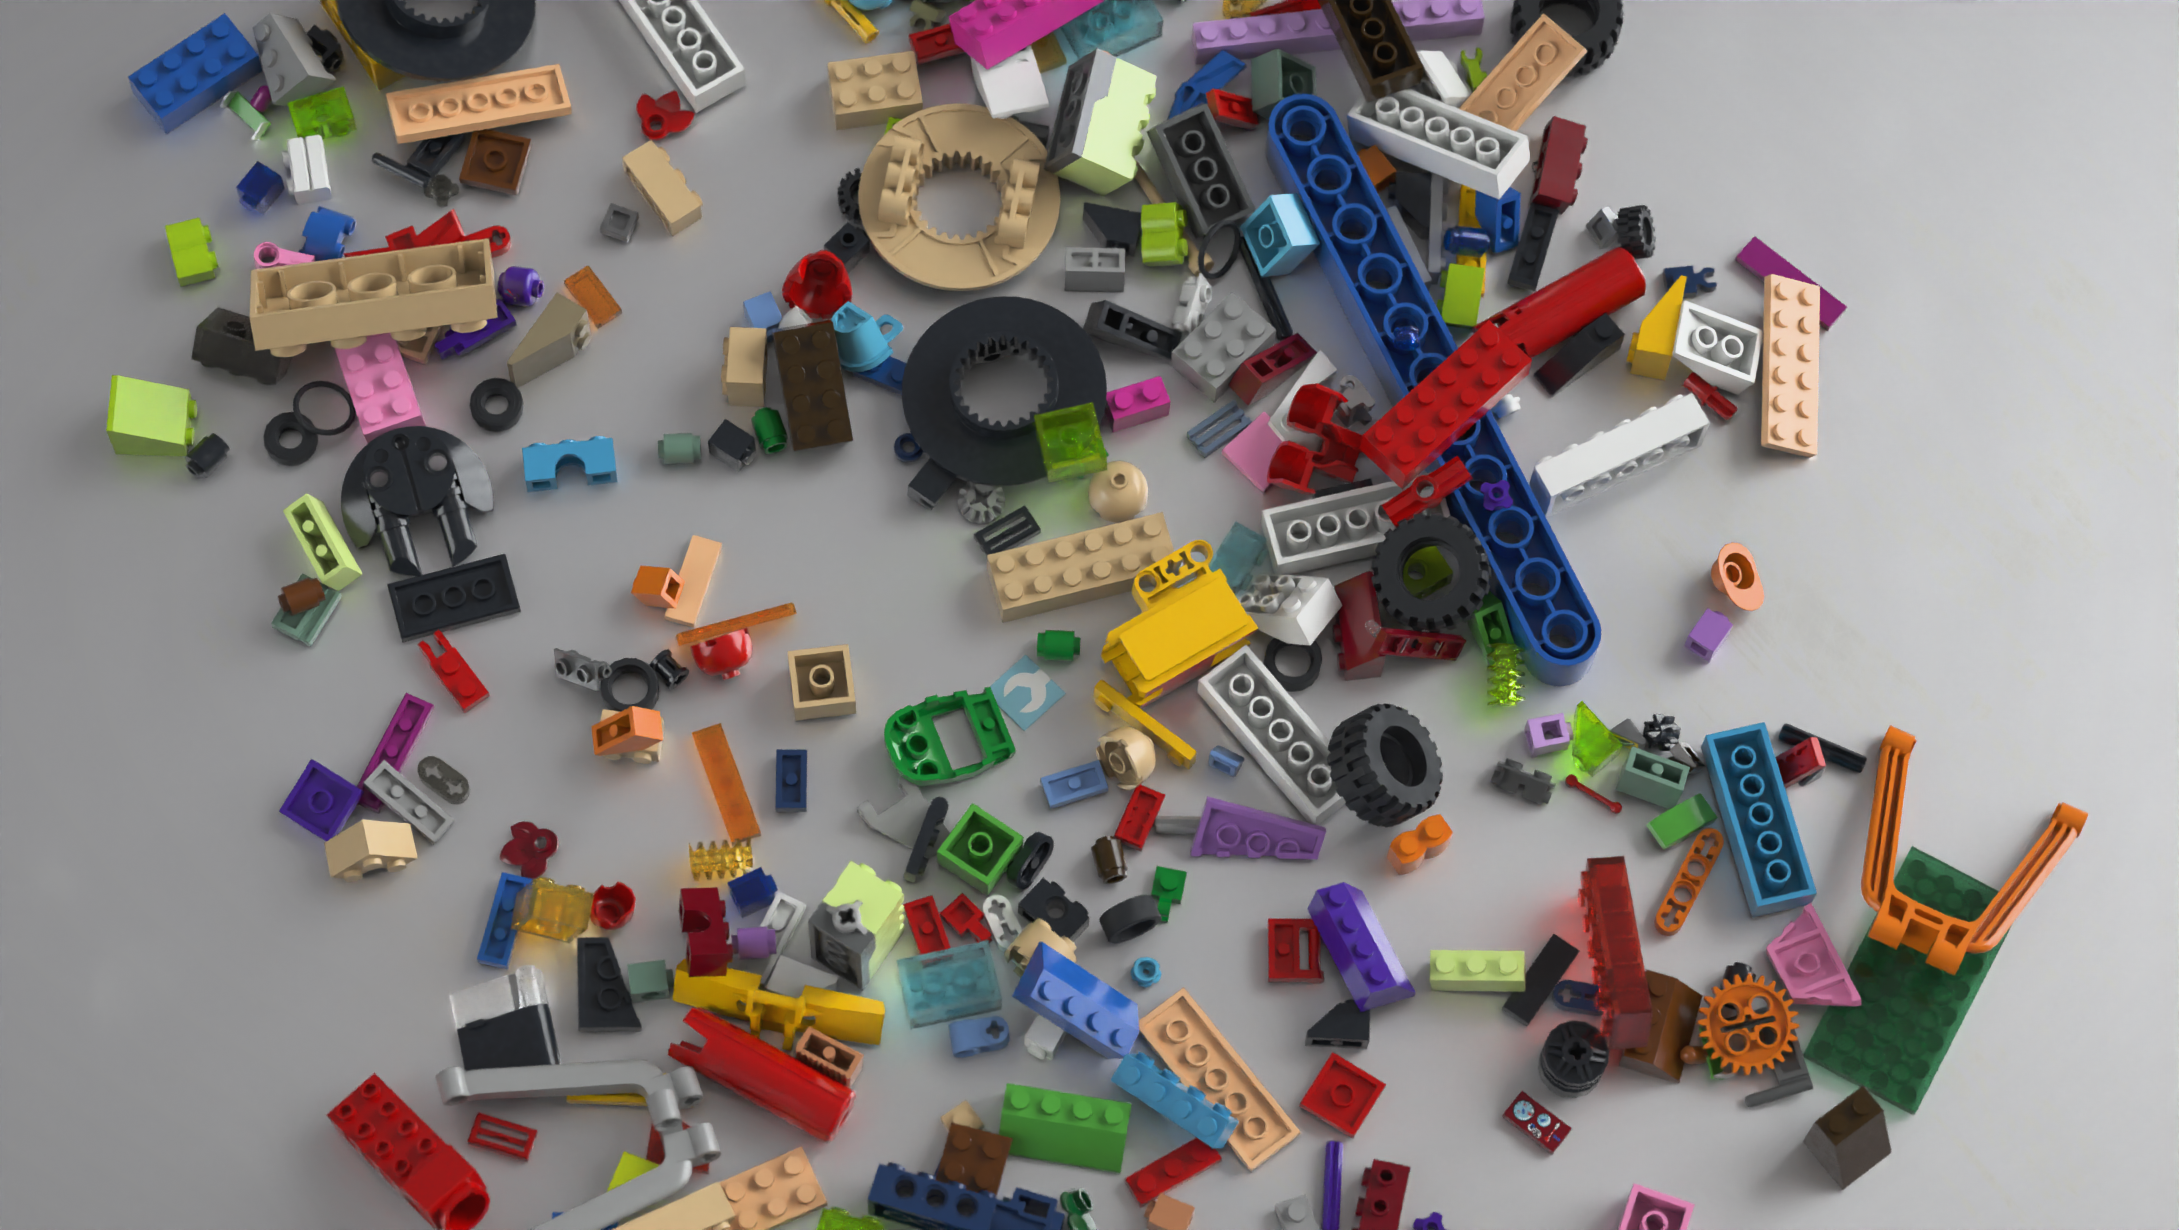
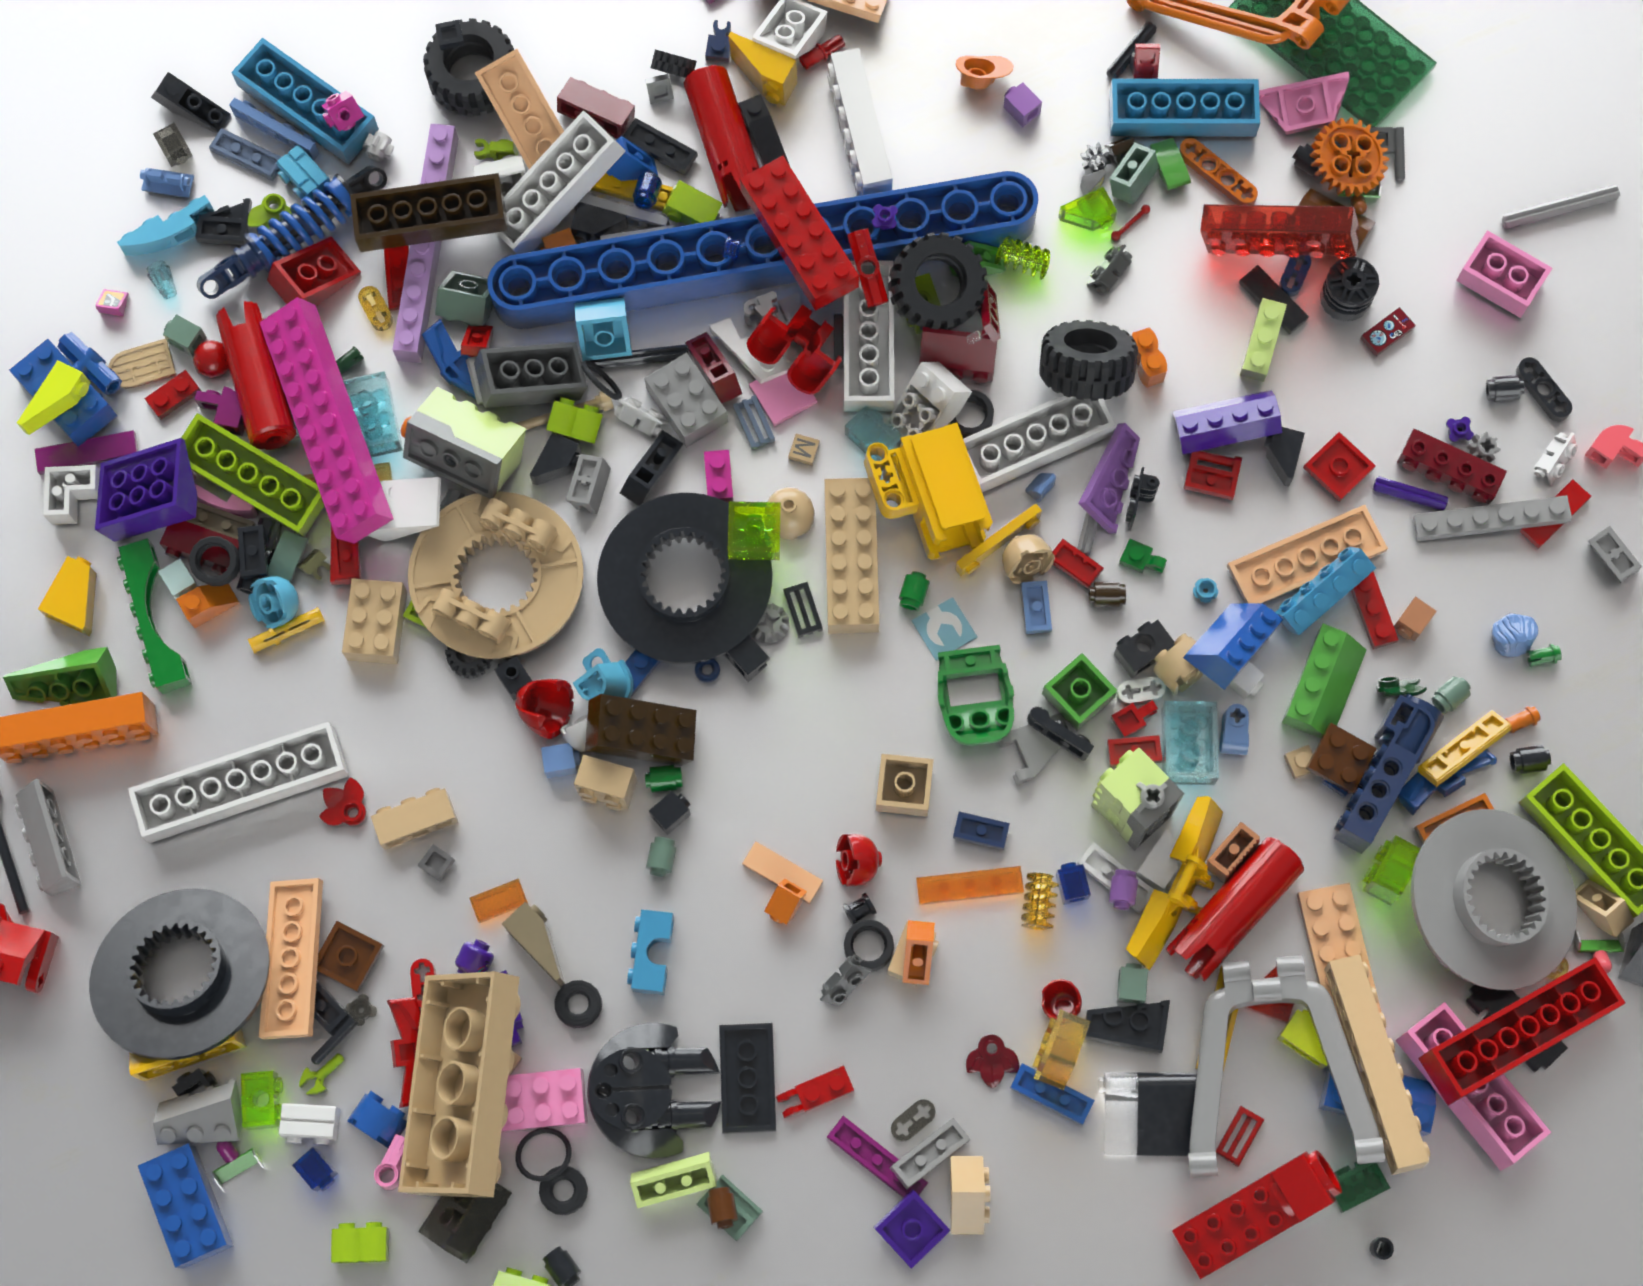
camera: 70 degrees left, 5 degrees up
clear orange tile [675,602,797,647] -> none
dark red arch [678,887,733,977] -> none
black plate [1007,832,1054,890] -> none
black tyre [1099,895,1162,943] -> none
lavender brick [1524,713,1573,758] -> none
dark brown slope [1803,1086,1892,1190] -> none
none -> lime bar [299,1053,344,1096]
none -> tan tile [788,434,820,466]
none -> black hinge [1125,467,1160,531]

